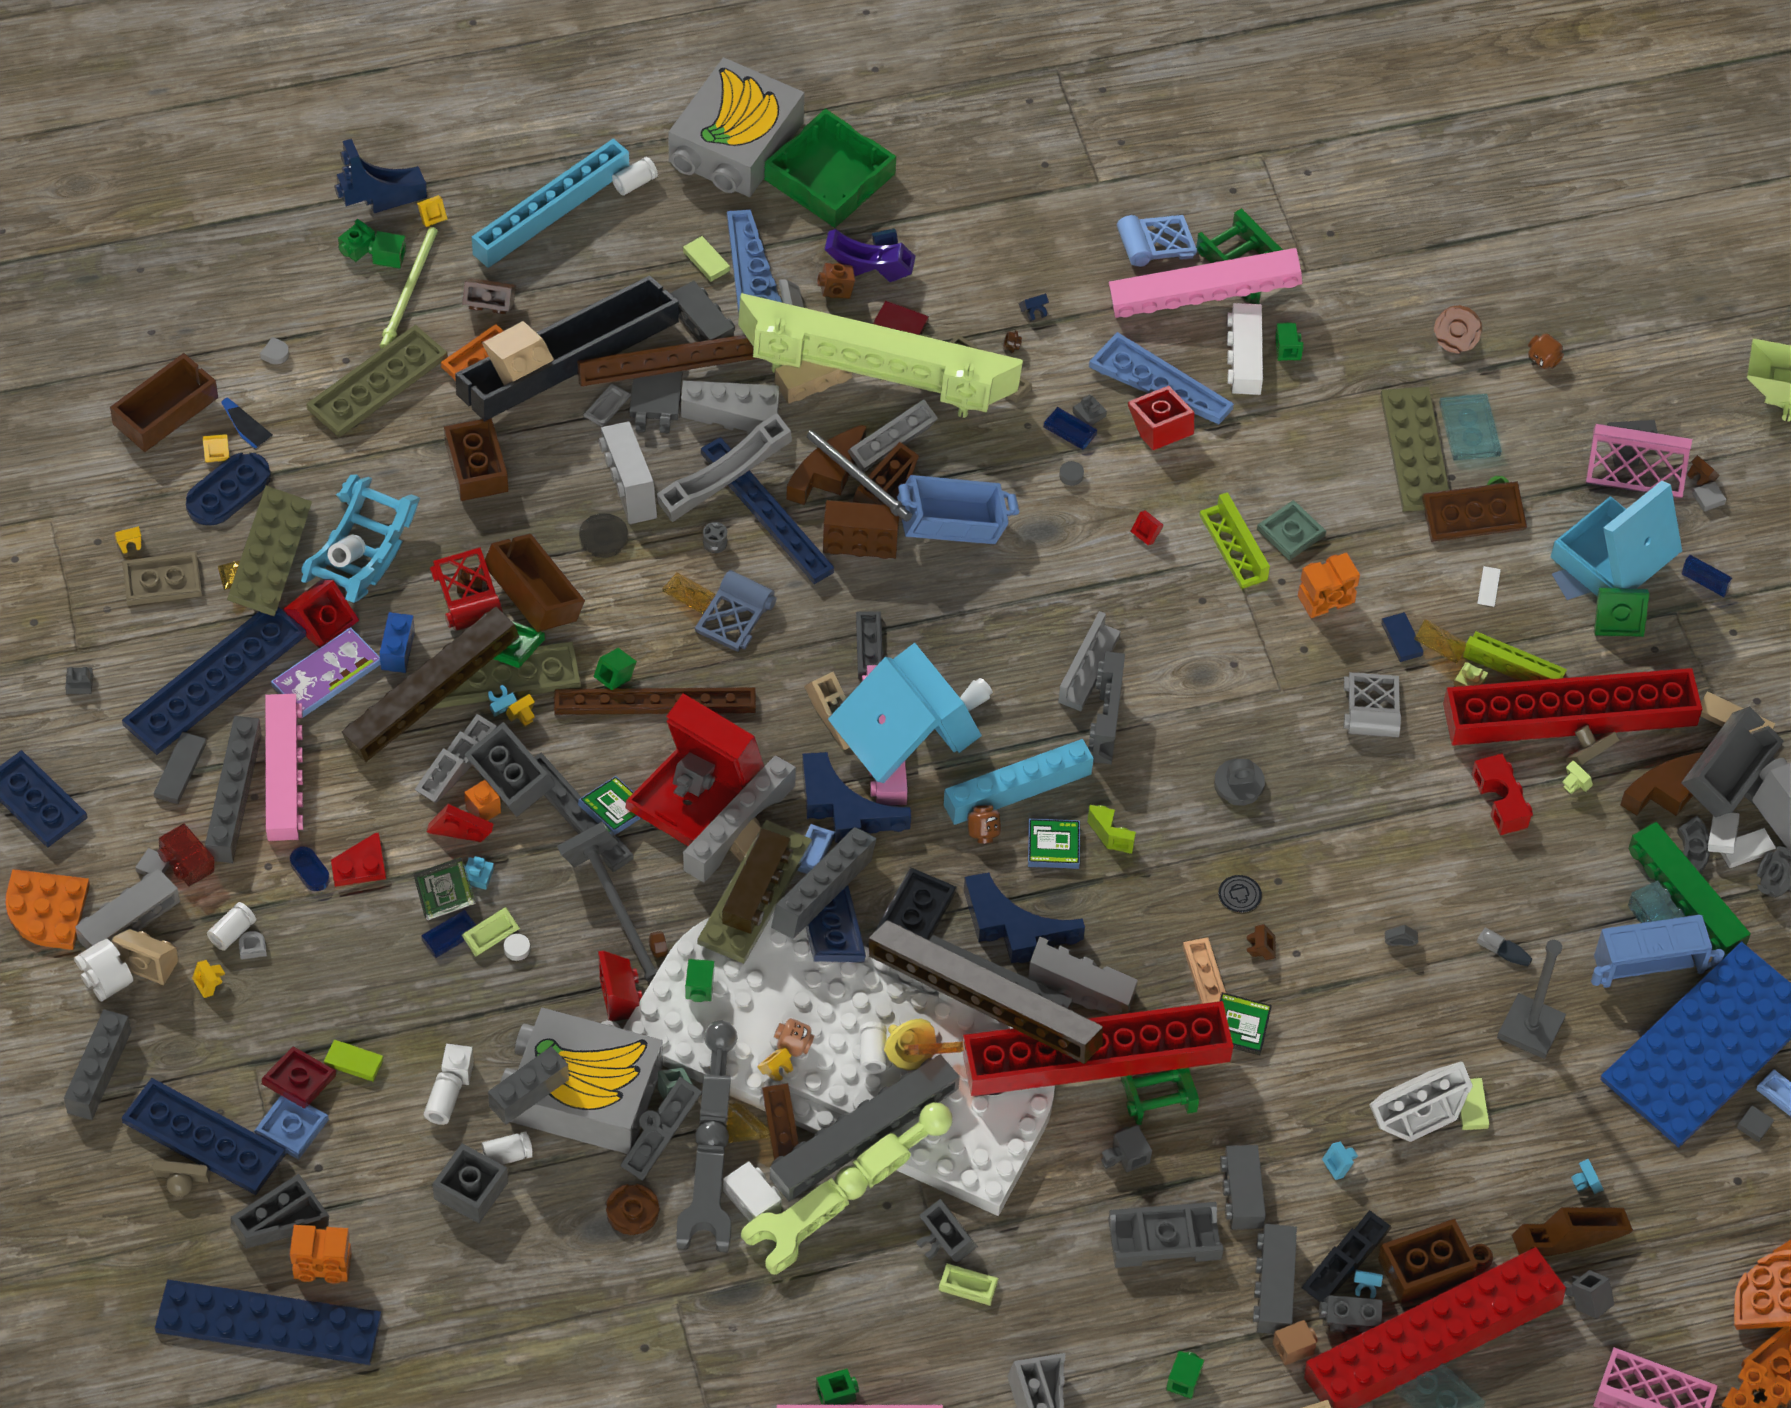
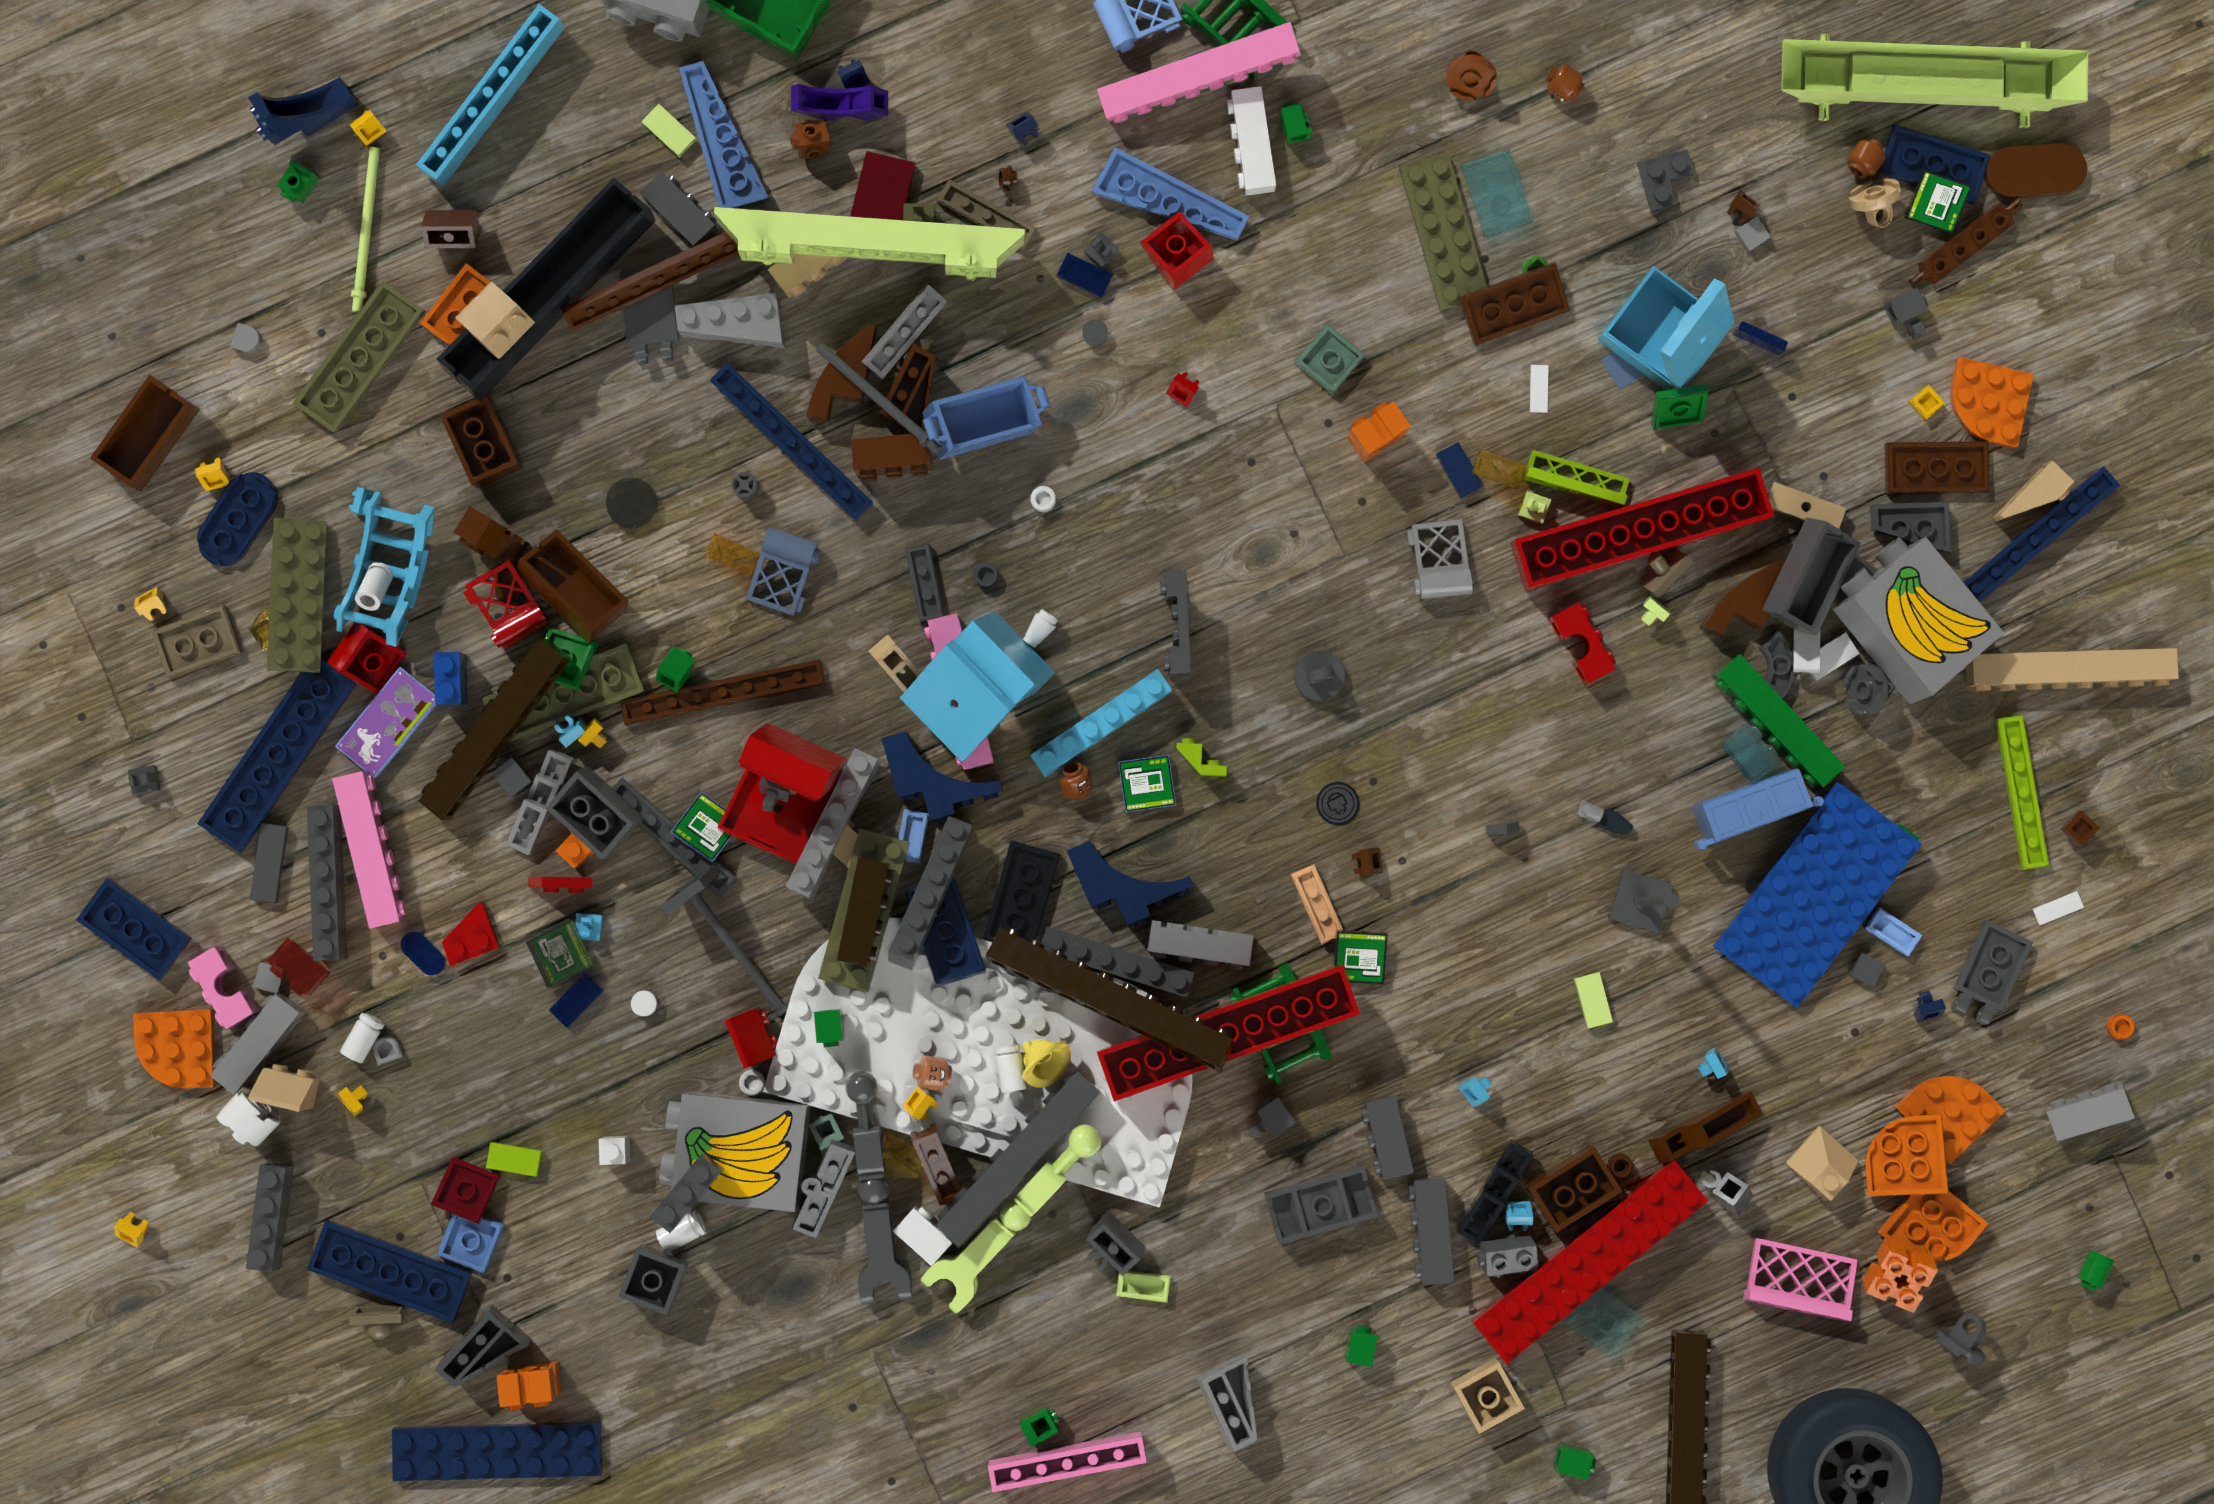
camera: 10 degrees left, 30 degrees up
black sticker [221,397,273,449] -> none
green brick [369,231,406,269] -> none
white piece [424,1072,462,1125] -> none
yellowish green tile [462,907,520,957] -> none
light grey tile [583,383,631,427] -> none
light grey wedge [598,421,657,524] -> none
reddish brown tile [606,1184,660,1235] -> none
white piece [612,157,658,196] -> none
reddish brown tile [649,931,668,958] -> none
light grey arch [657,413,792,522] -> none
light grey tile [779,280,804,308] -> none
clear orange tile [904,1042,964,1055] -> none
light grey fence [1058,611,1121,711] -> none
lime fence [1199,492,1270,589] -> none
medium nougat brick [1273,1320,1318,1366] -> none
white wedge [1369,1062,1473,1142] -> none
bright pink fence [1586,424,1692,498] -> none
none -> bright pink arch [187,946,260,1029]
none -> reddish brown wedge [453,506,529,567]
none -> dark grey brick [492,757,534,798]
none -> dark grey tile [973,562,999,588]
none -> white tile [1031,486,1056,513]
none -> tan slope [1785,1126,1858,1201]

